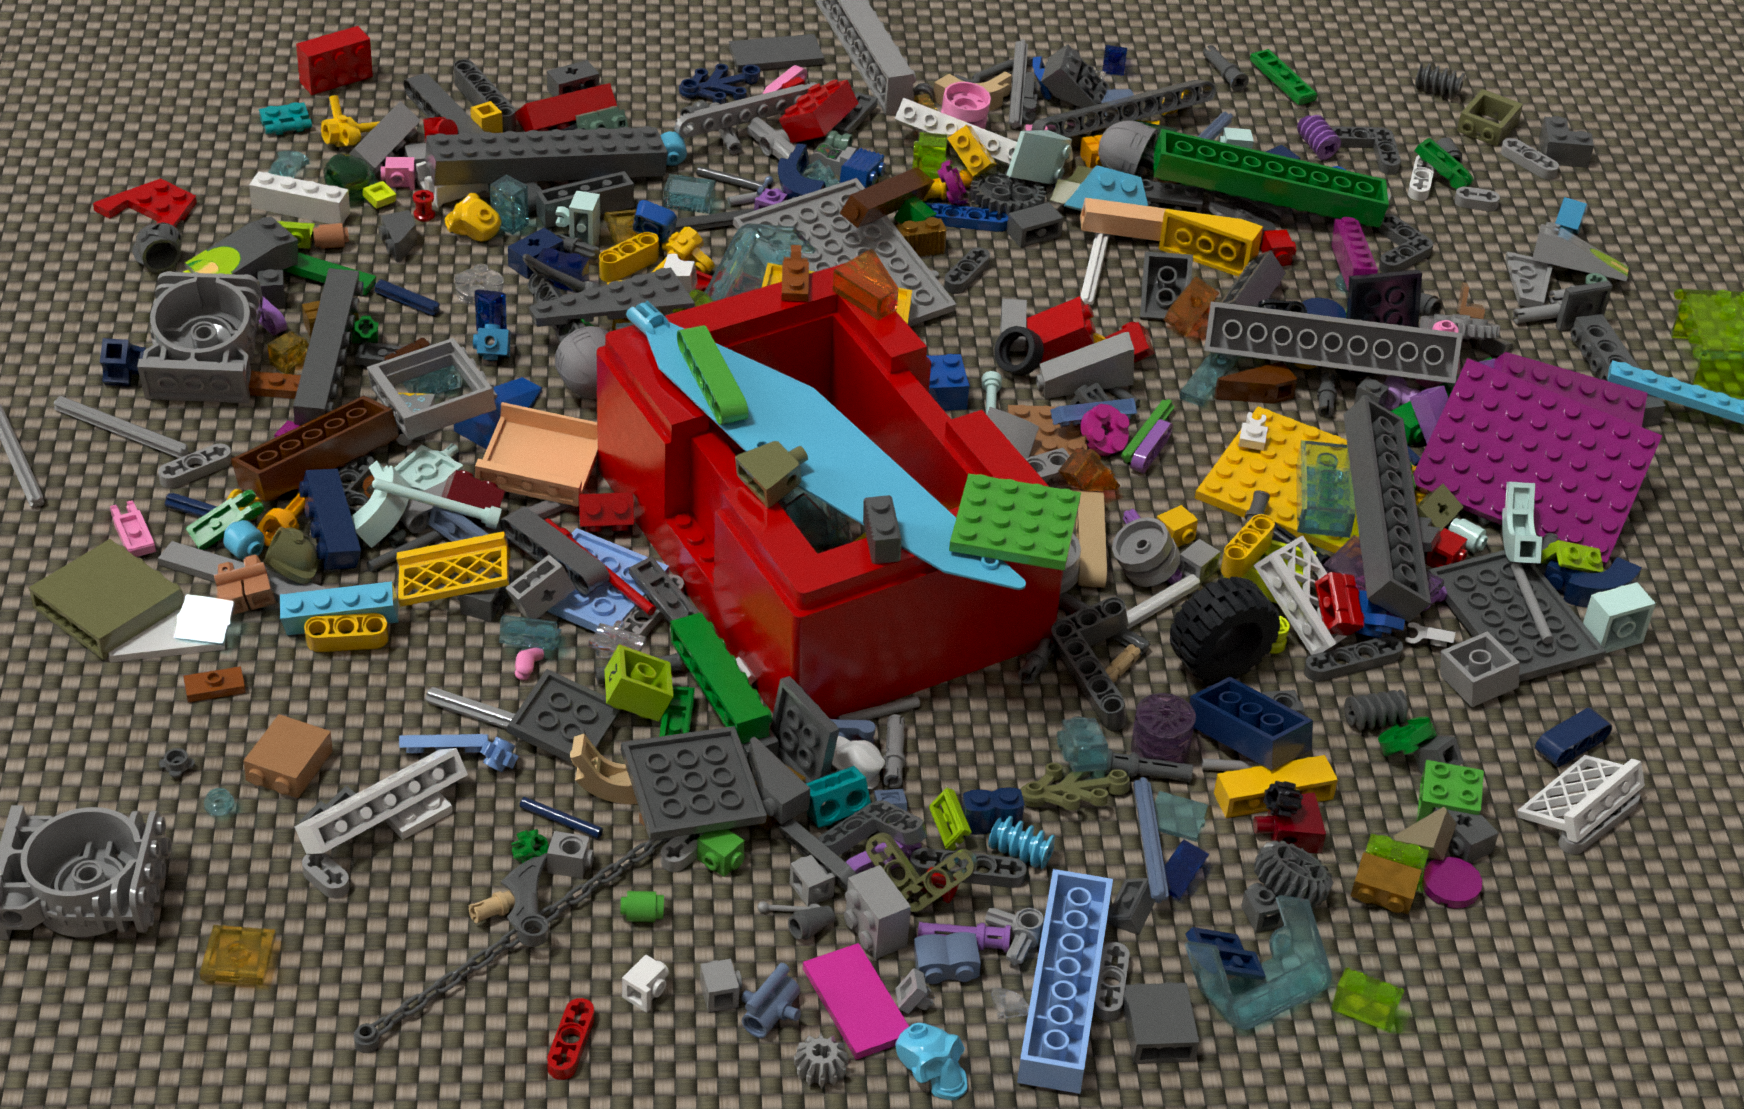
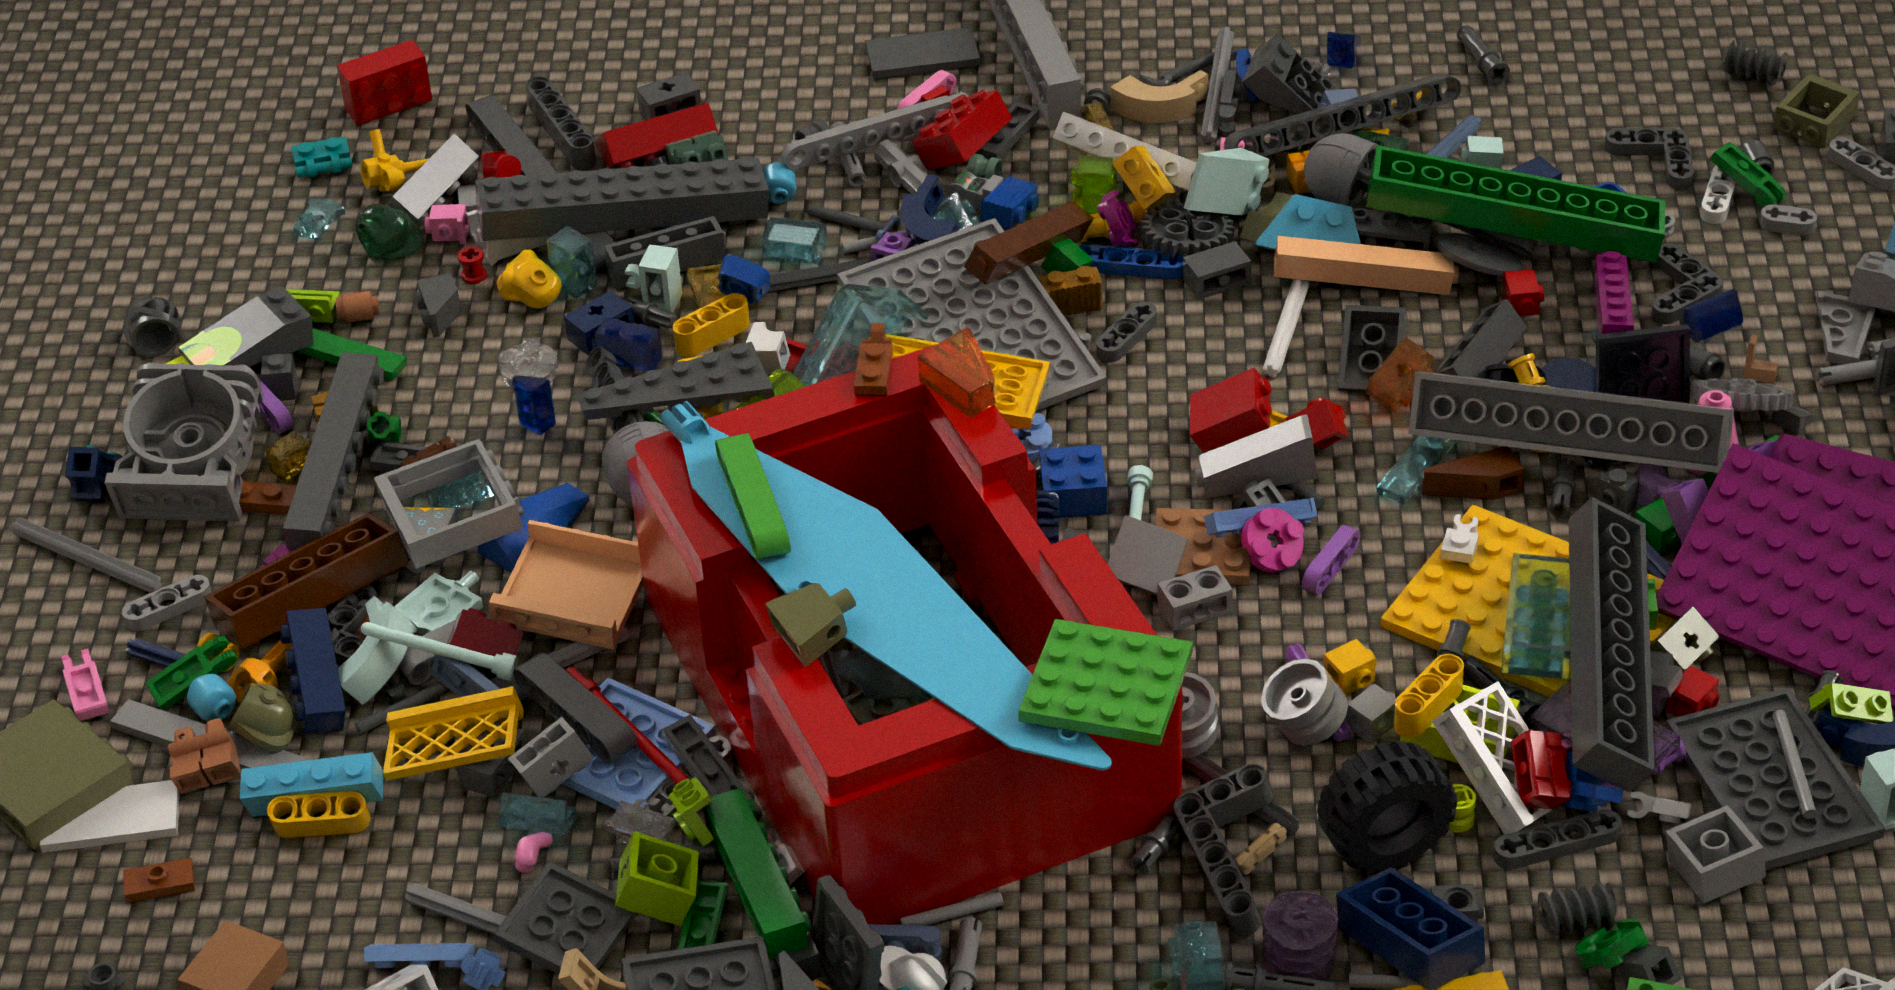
camera: 10 degrees right, 0 degrees up
red wing [93,178,197,228] -> none
clear light blue piece [174,595,235,646] -> none
white brick [249,172,350,224] -> none
neon yellow plate [363,181,396,209] -> none
dark blue axle [375,279,440,316] -> none
yellow brick [470,101,503,133] -> none
dark azure brick [473,324,511,361] -> none
dark grey piece [523,254,602,293] -> none
red bracket [579,492,634,532] -> none
yellow piece [652,227,715,274] -> none
dark blue plant [679,64,760,104] -> none
dark grey brick [863,495,902,564] -> none
bright pink wheel [941,82,991,129] -> none
black tyre [994,326,1044,376] -> none
light grey beam [1000,298,1027,352] -> none
clear orange slope [1058,448,1120,492] -> none
tan beam [1076,491,1107,588] -> none
bright green axle [1121,399,1174,464] -> none
white axle [1127,574,1200,629] -> none
yellow slope [1159,209,1263,277] -> none
green plate [1250,49,1318,105] -> none
medium lavender piece [1297,115,1341,160] -> none
light aqua brick [1448,518,1488,553] -> none
light aqua arch [1502,482,1542,563] -> none
dark blue beam [1535,707,1613,767] -> none
none -> lime bracket [668,777,714,847]
none -> yellow bush [1508,353,1546,386]
none -> clear blue slope [1683,289,1743,342]

